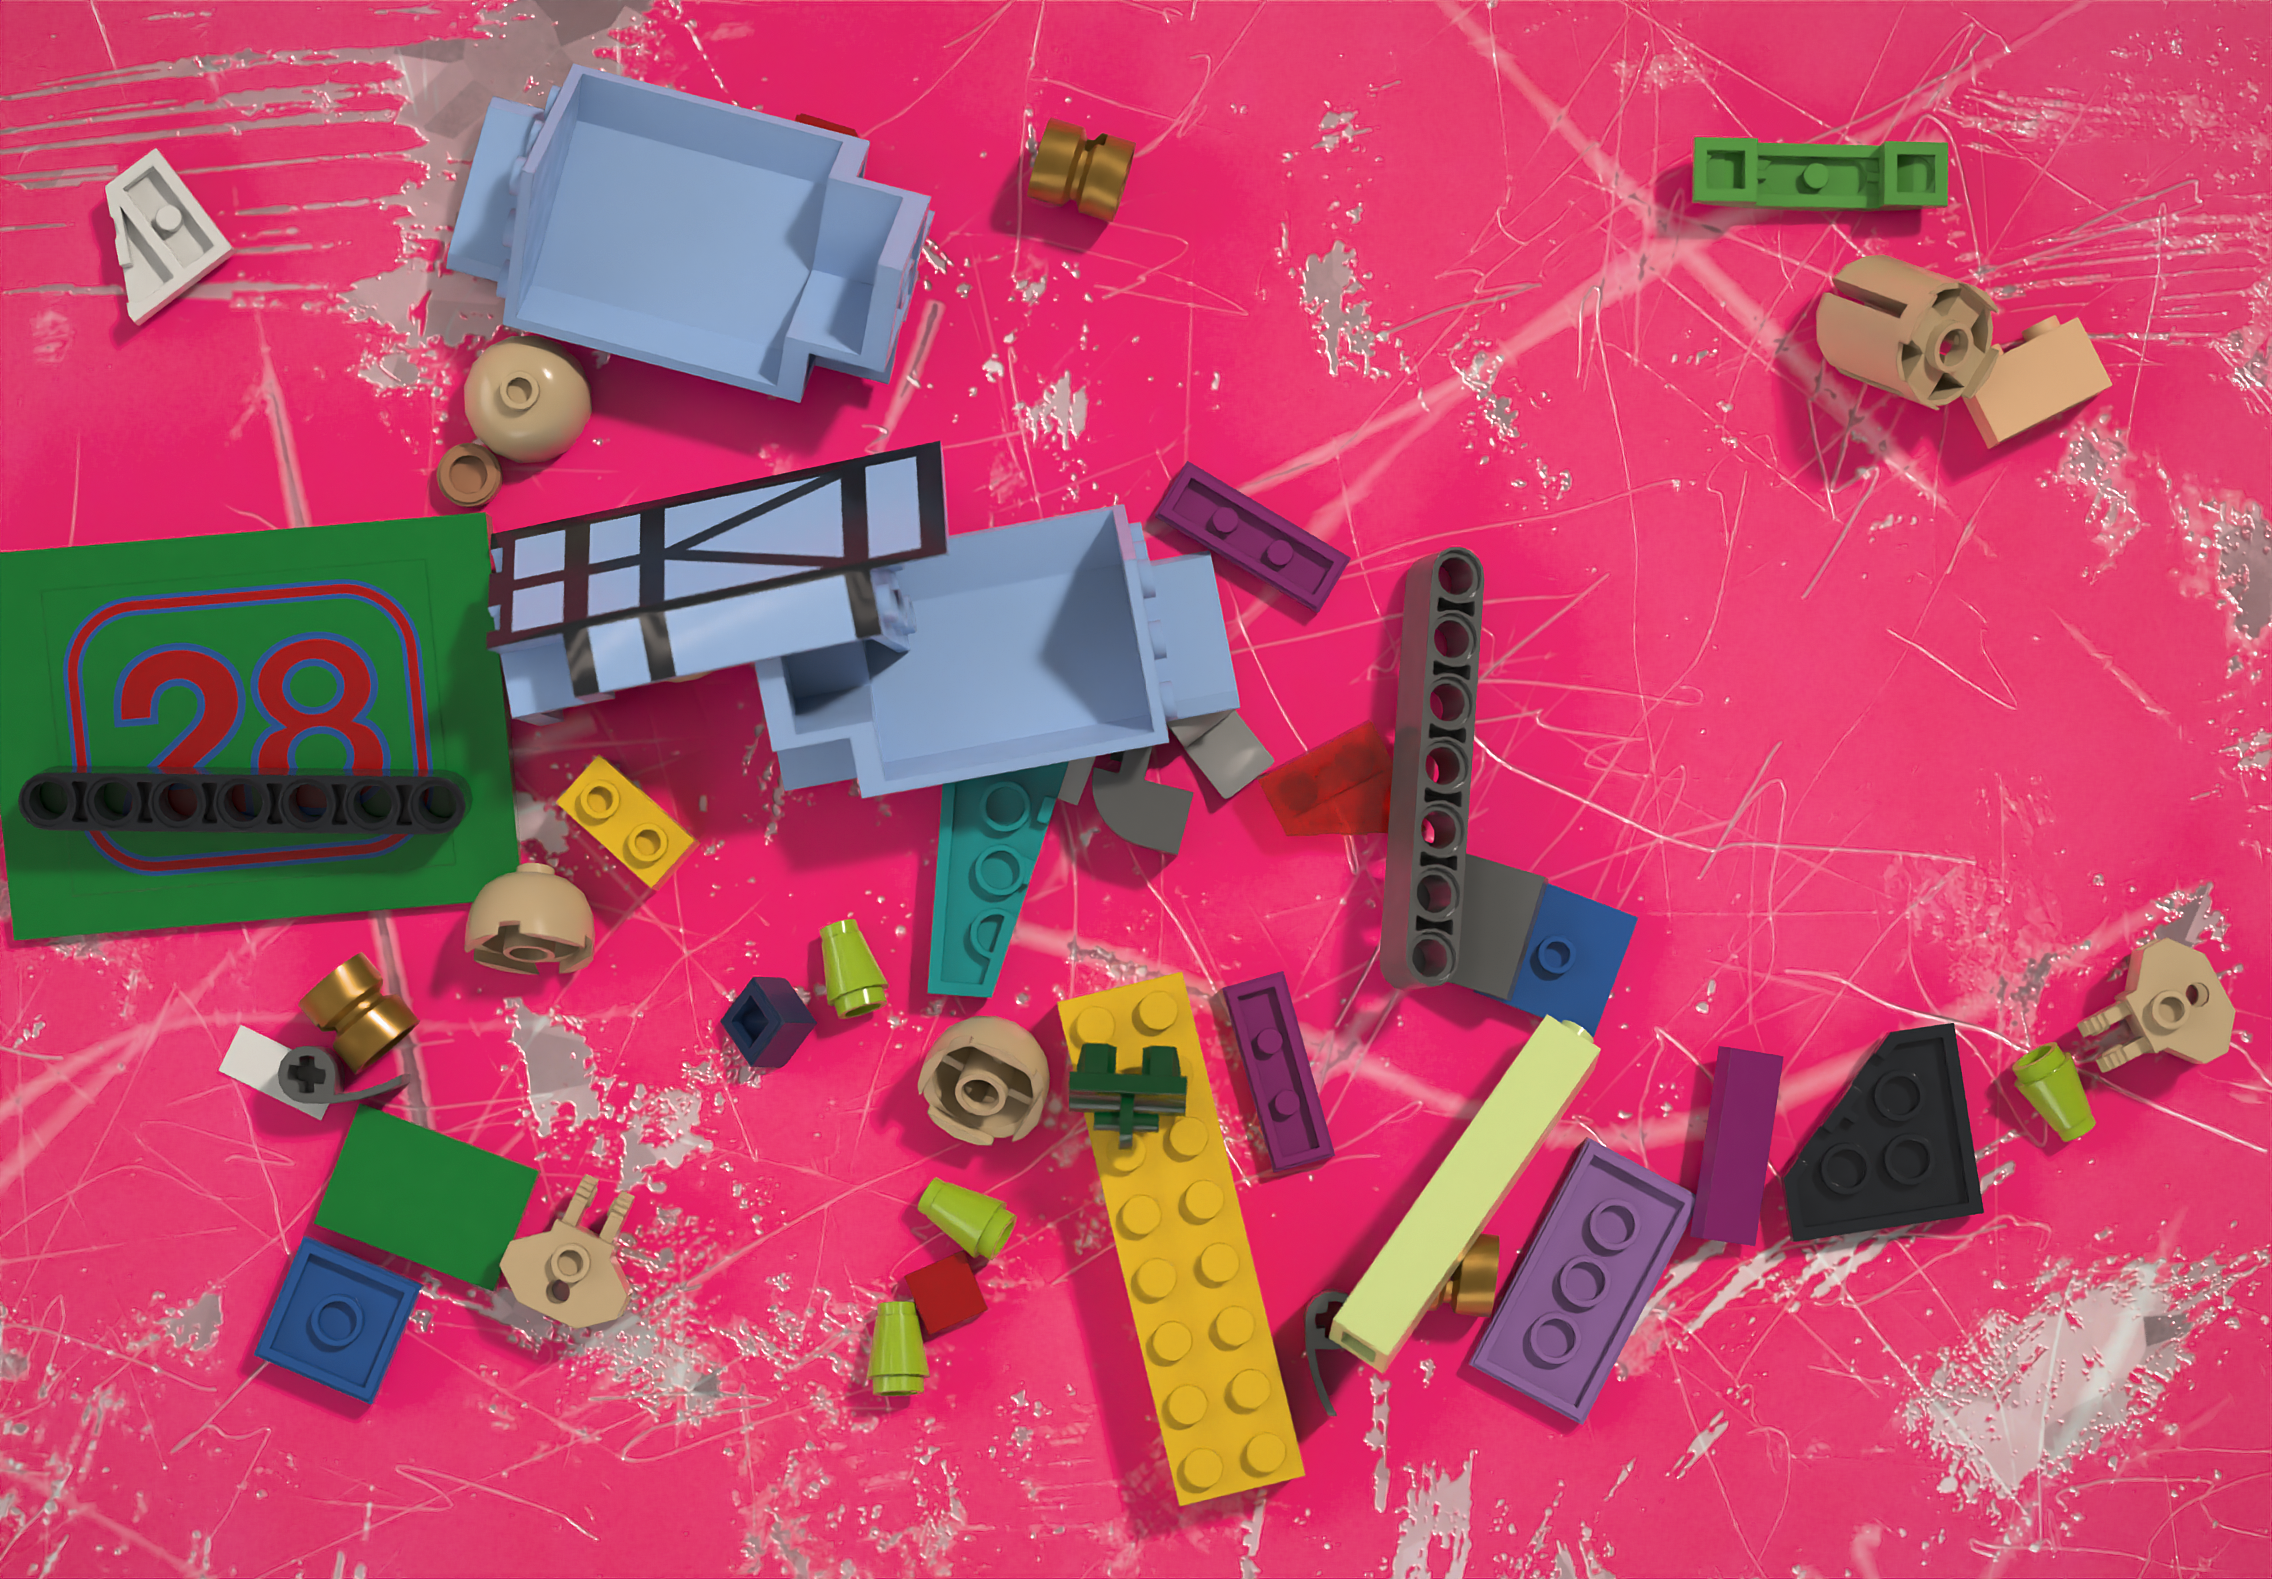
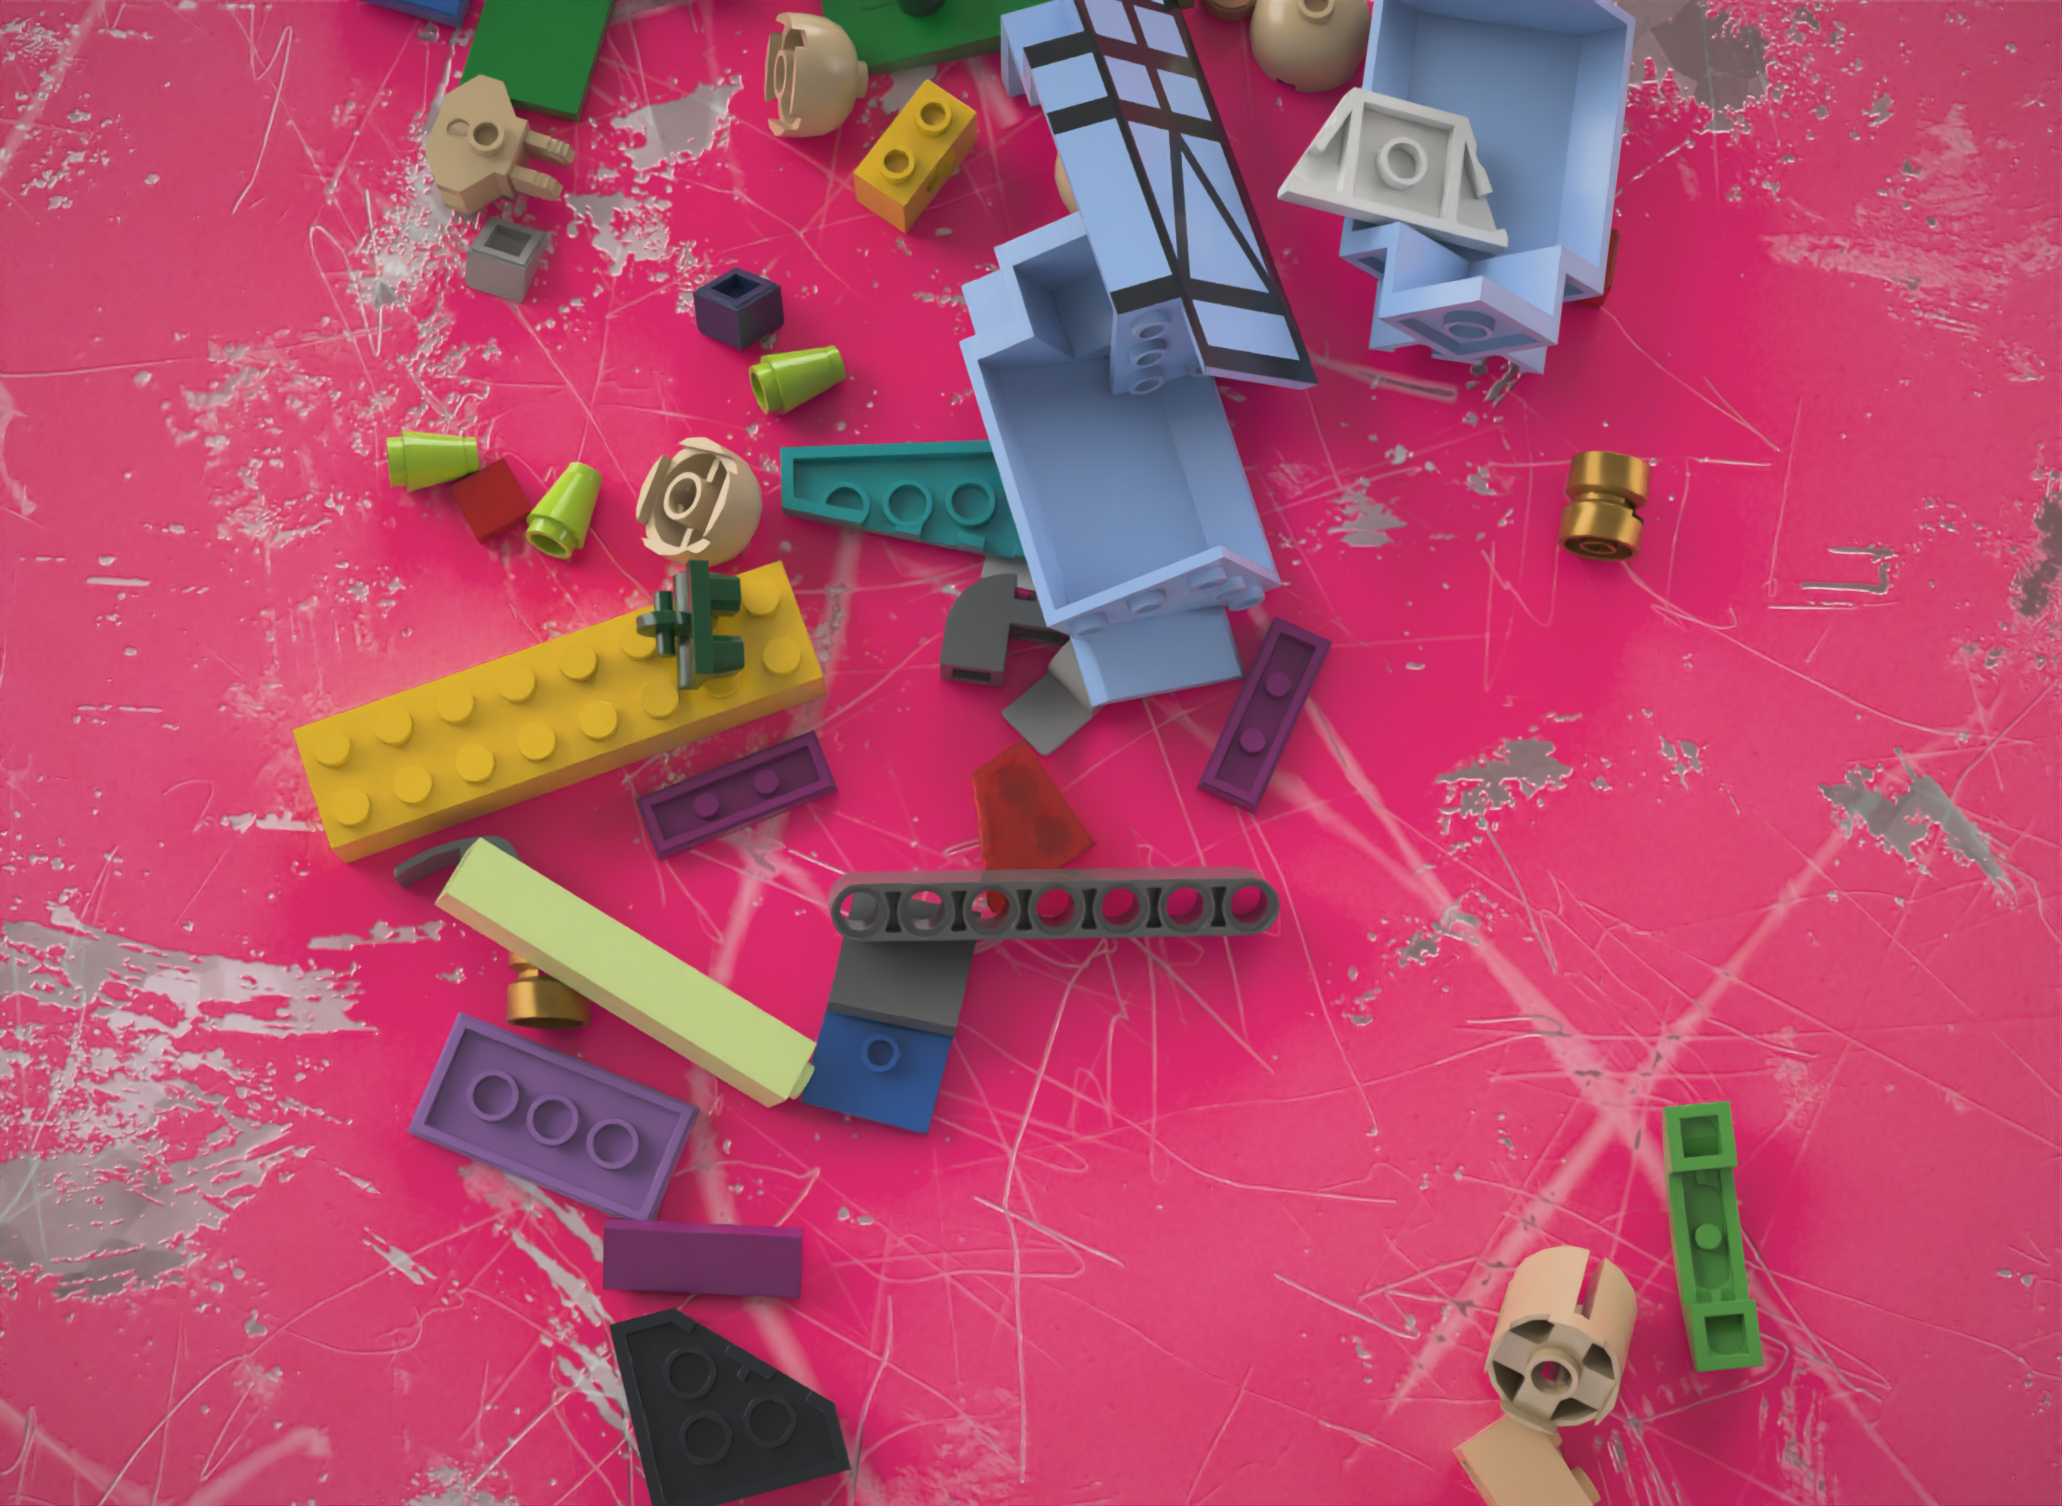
camera: 80 degrees right, 10 degrees down
none -> light grey slope [465,216,548,303]
none -> white wing [1277,87,1509,255]

